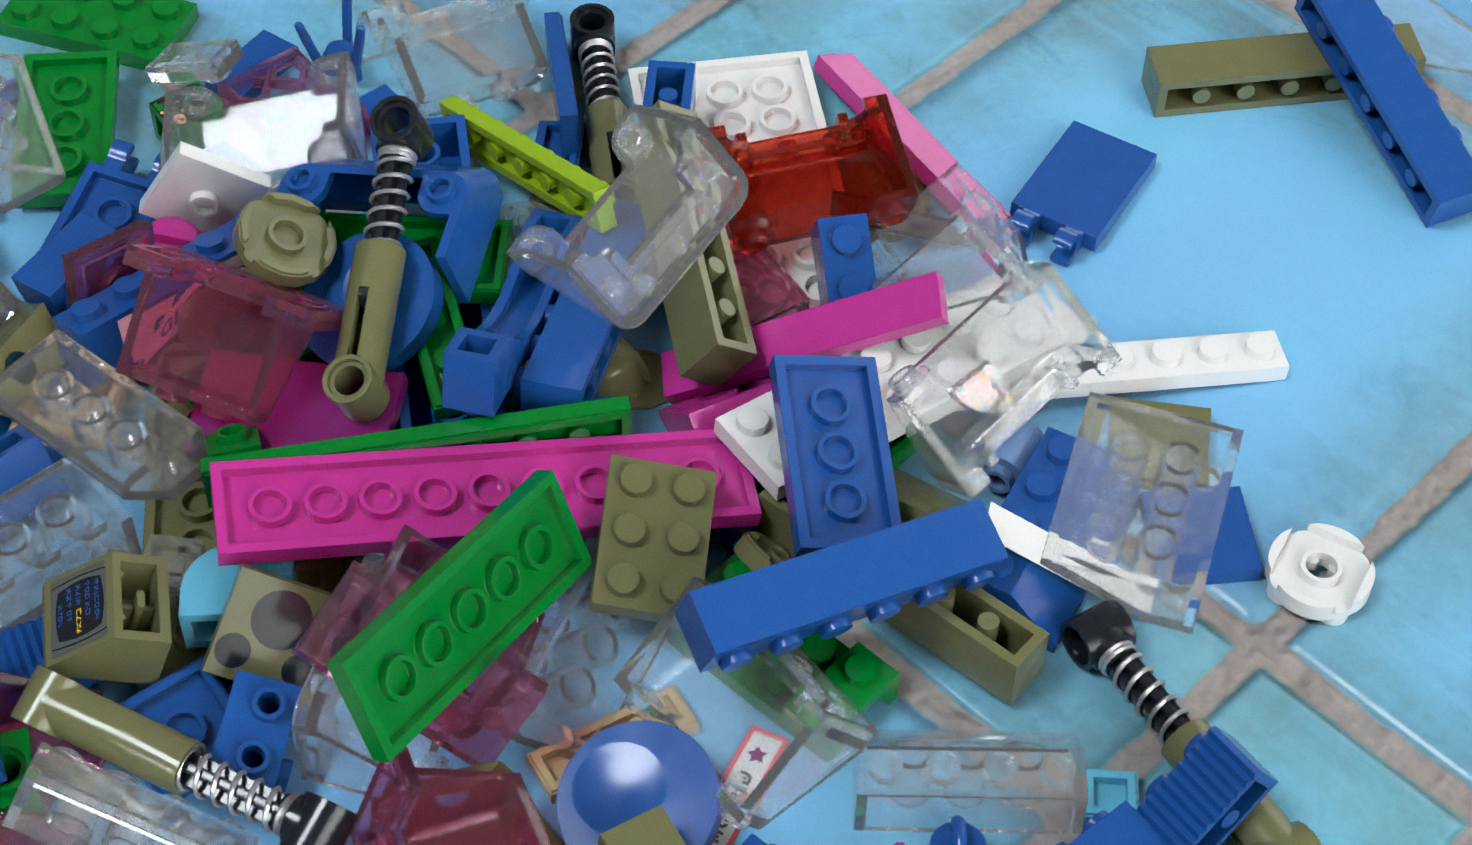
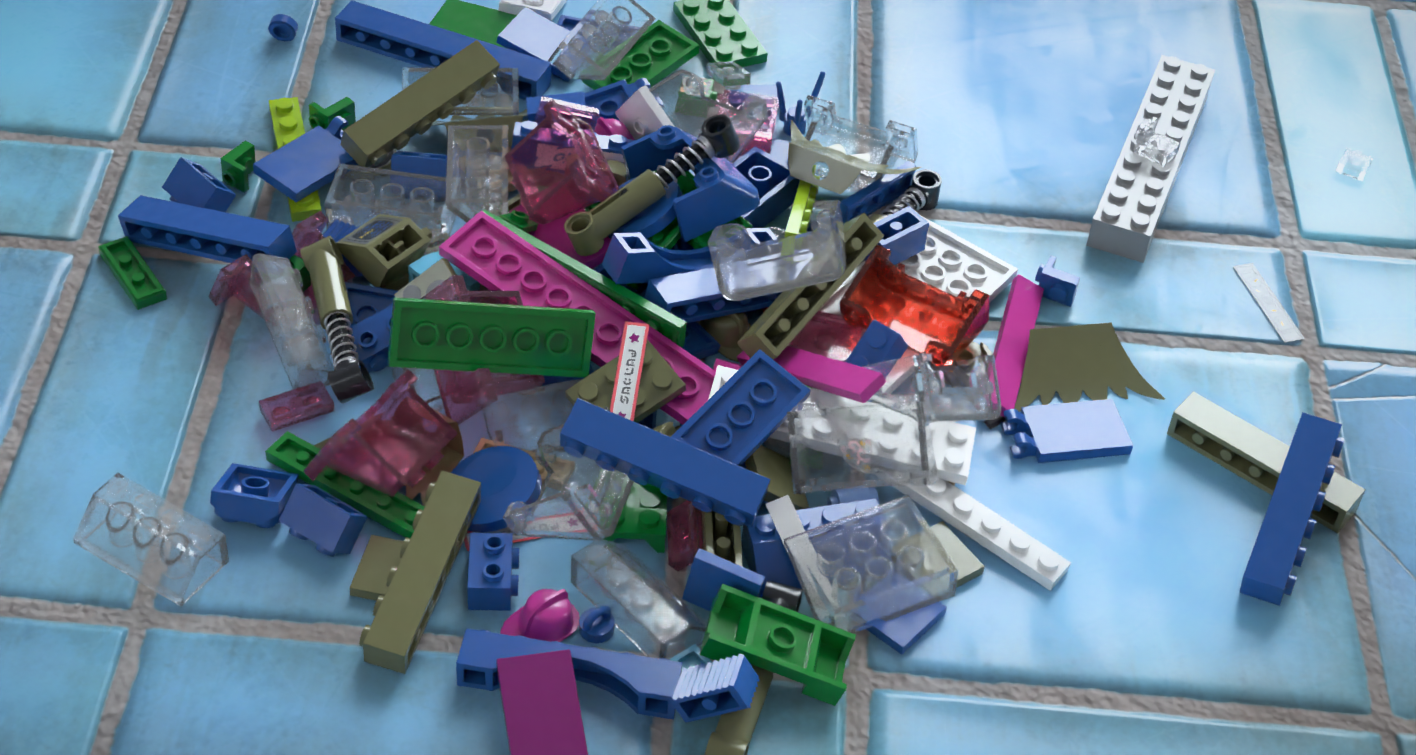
camera: 45 degrees right, 5 degrees down
olive tile [233,192,337,287] -> none
white plate [1265,523,1375,626] -> none
none -> sticker [610,321,650,421]
none -> clear pink plate [667,500,704,571]
none -> blue tile [682,548,765,611]
none -> green piece [700,584,856,706]
none -> olive piece [788,120,922,194]
none -> olive piece [1014,322,1165,412]
none -> blue bracket [1035,256,1080,307]

